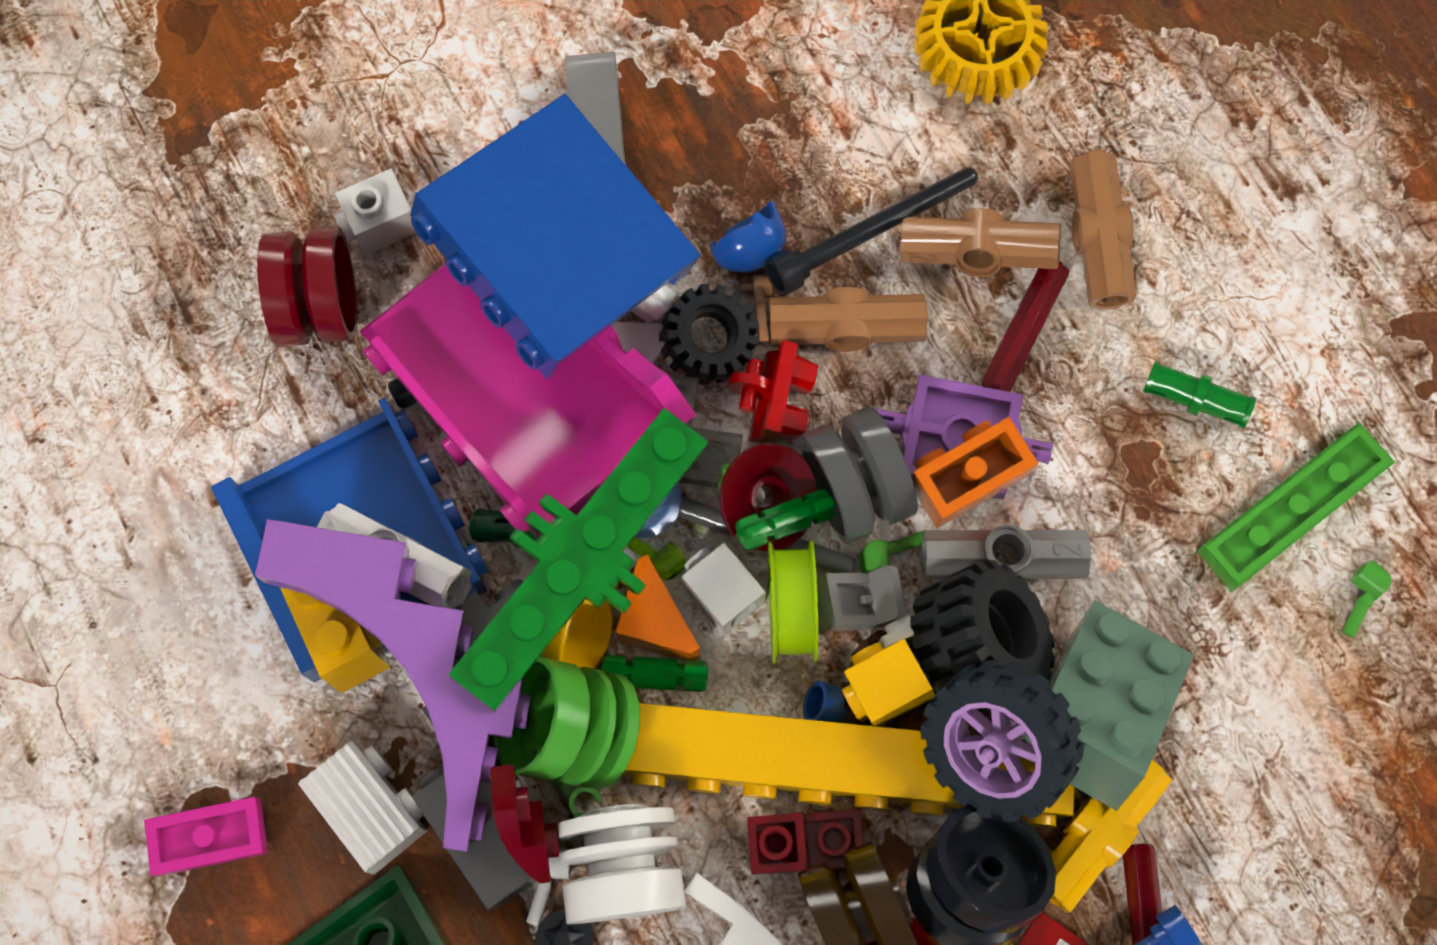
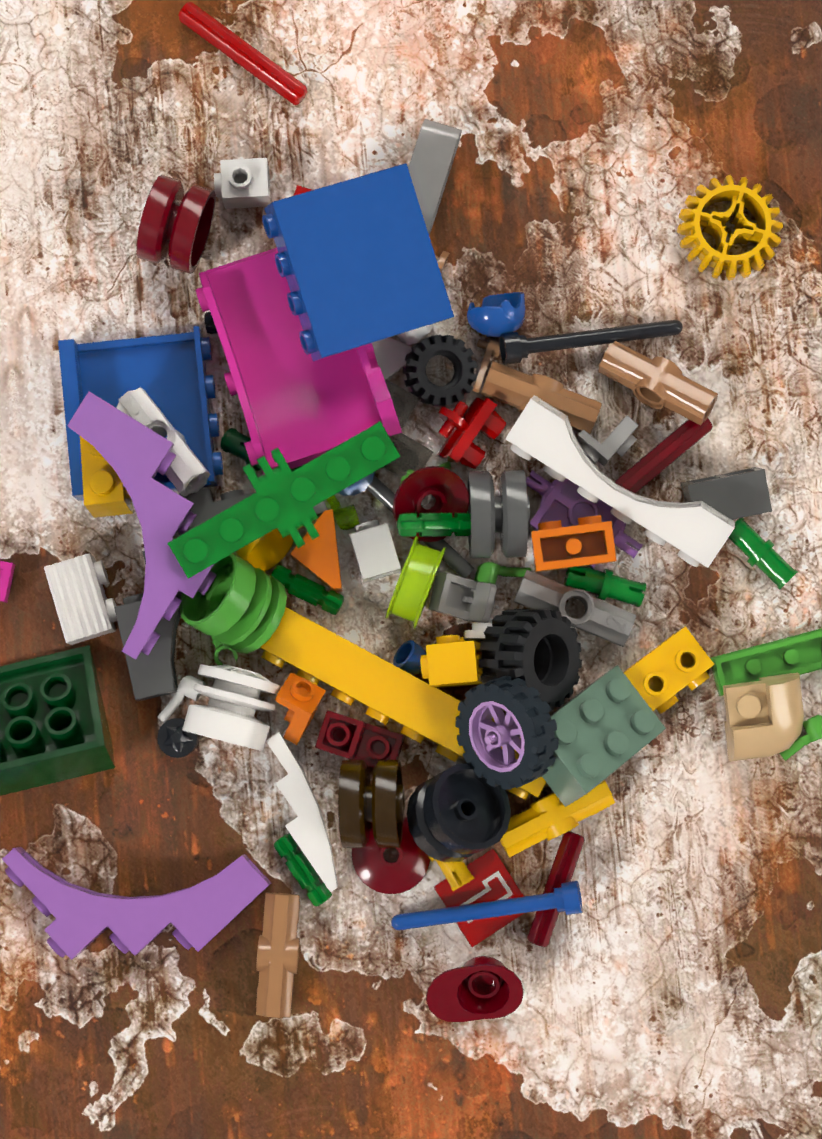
camera: 15 degrees right, 10 degrees up
dark red slope [490,764,559,884] -> none
medium nougat piece [1069,150,1136,310] -> none
none -> red axle [178,2,308,105]
none -> orange bracket [275,673,326,745]
none -> white arch [506,395,735,568]
none -> green pin [563,566,646,608]
none -> light grey bracket [576,415,639,466]
none -> yellow brick [623,626,715,714]
none -> dark grey hinge [681,467,772,520]
none -> tan brick [723,672,804,761]

